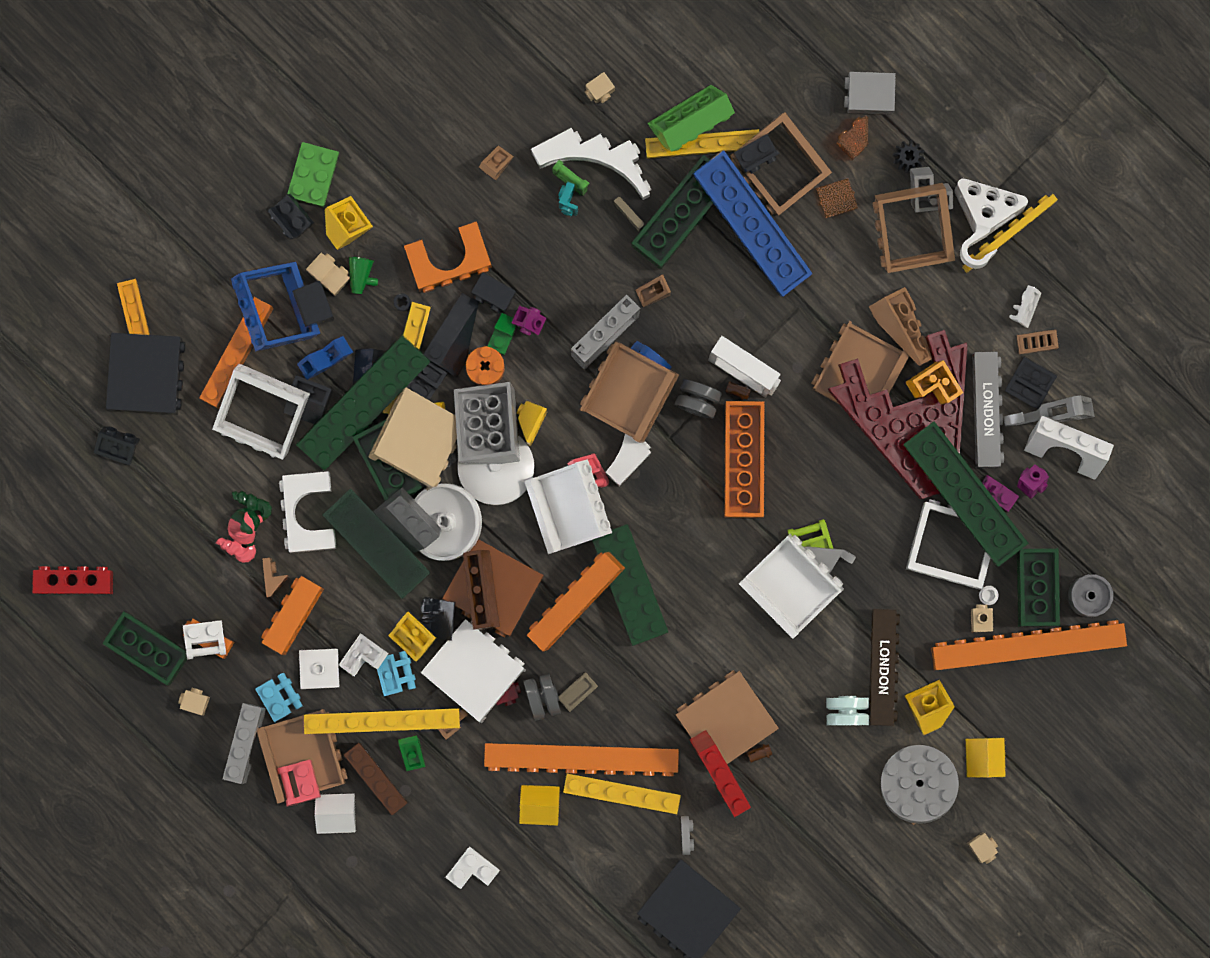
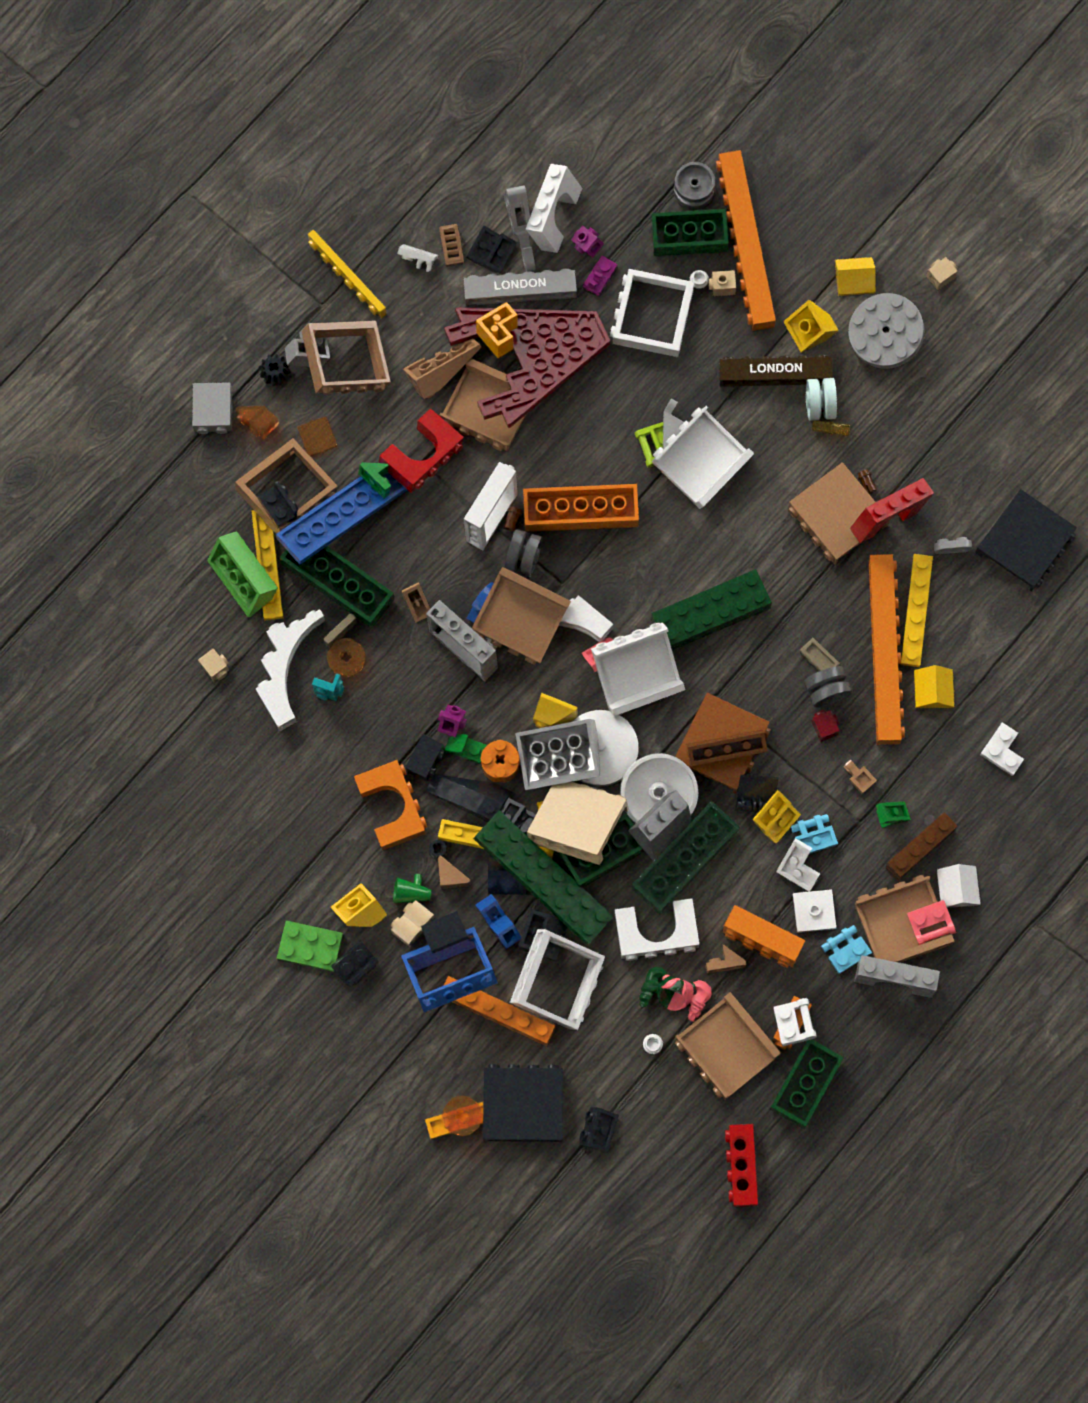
camera: 85 degrees left, 10 degrees down
tan brick [178,688,210,715] -> none
yellow plate [304,709,460,734] -> none
white panel [421,619,526,723] -> none
medium nougat slope [479,146,514,180] -> none
orange brick [527,552,625,651] -> none
bright green plate [553,160,590,196] -> none
dark green plate [903,421,1029,567] -> none
white piece [954,179,1028,269] -> none
none -> clear orange plate [327,638,366,677]
none -> green slope [358,462,391,499]
none -> red arch [378,409,464,493]
none -> medium nougat slope [438,855,471,889]
none -> clear orange plate [442,1096,482,1136]
none -> white plate [643,1034,663,1054]
none -> medium nougat panel [675,992,781,1100]
none -> clear yellow axle [812,420,850,436]

